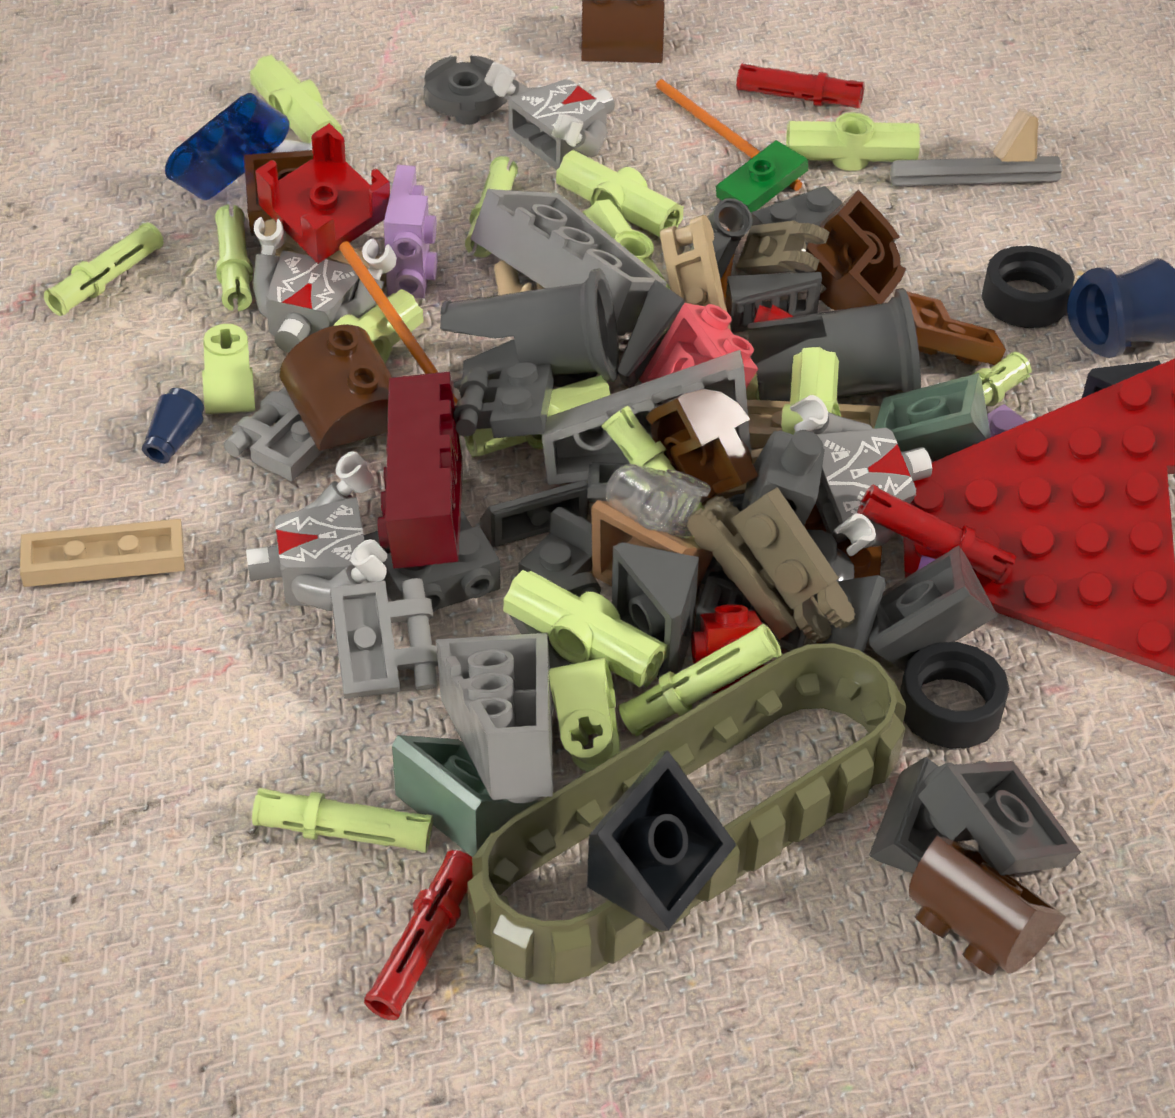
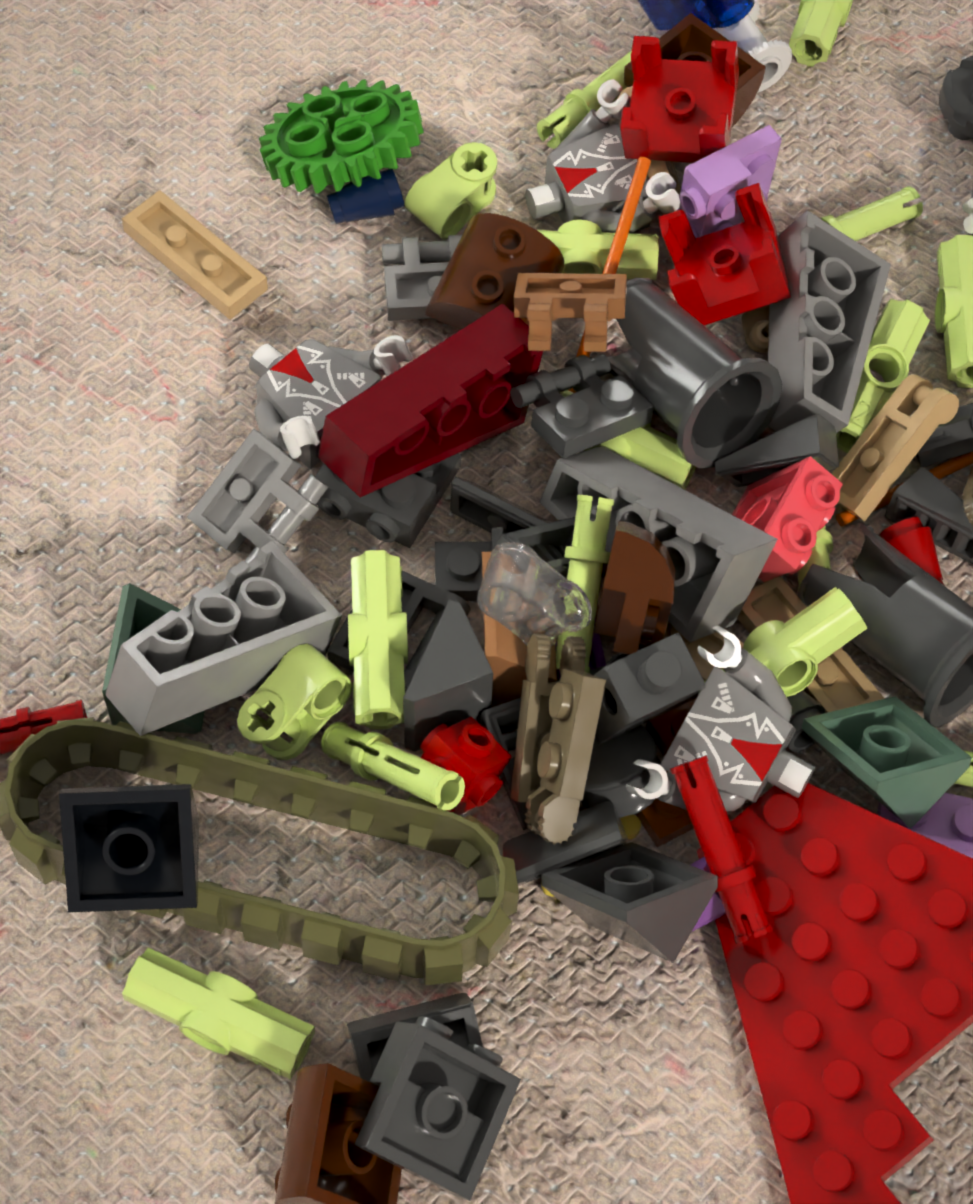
camera: 50 degrees right, 15 degrees up
yellowish green pin [44,222,164,316] -> none
yellowish green pin [252,788,433,853] -> none
black tyre [900,642,1010,749] -> none
none -> yellowish green piece [122,947,315,1080]
none -> bright green gear [259,79,424,193]
none -> medium nougat plate [514,273,627,352]
none -> red panel [659,183,791,325]

